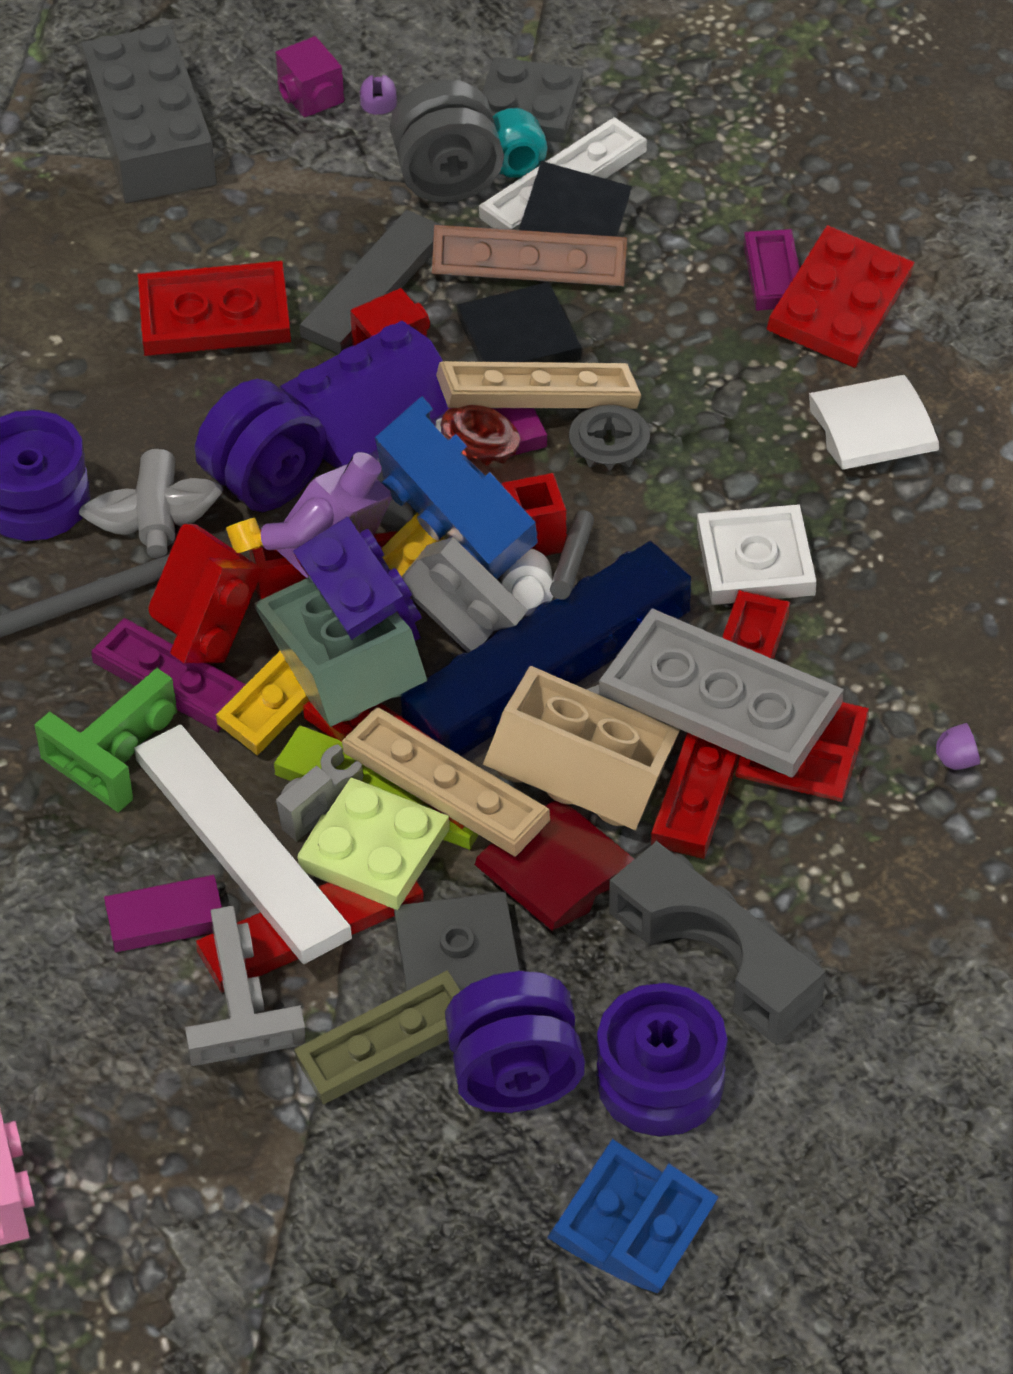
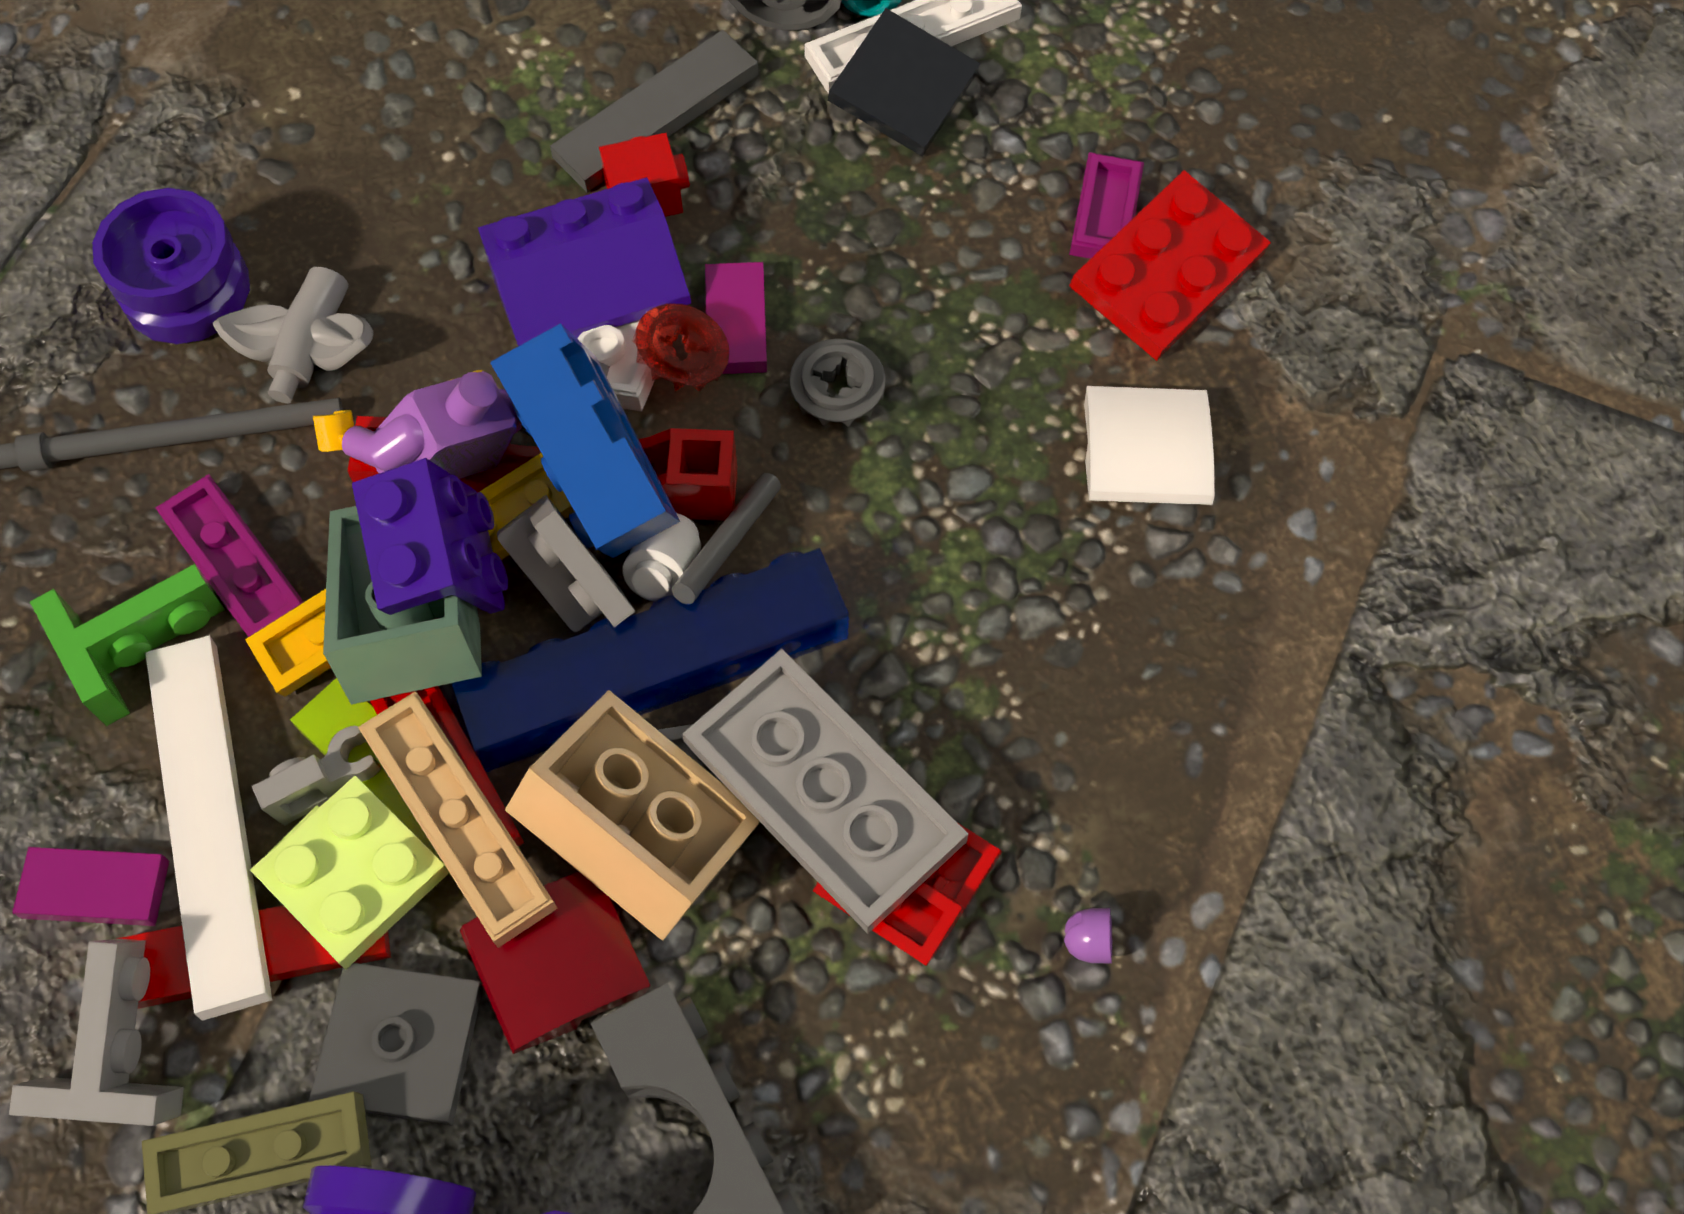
camera: 15 degrees right, 15 degrees up
red plate [138,260,291,356] -> none
red bracket [149,524,263,664] -> none
dark purple wheel [195,378,327,512] -> none
dark orange tile [432,225,628,286] -> none
tan tile [436,361,641,409] -> none
black tile [457,282,581,363] -> none
red plate [651,590,790,859] -> none
white plate [697,504,817,605] -> none

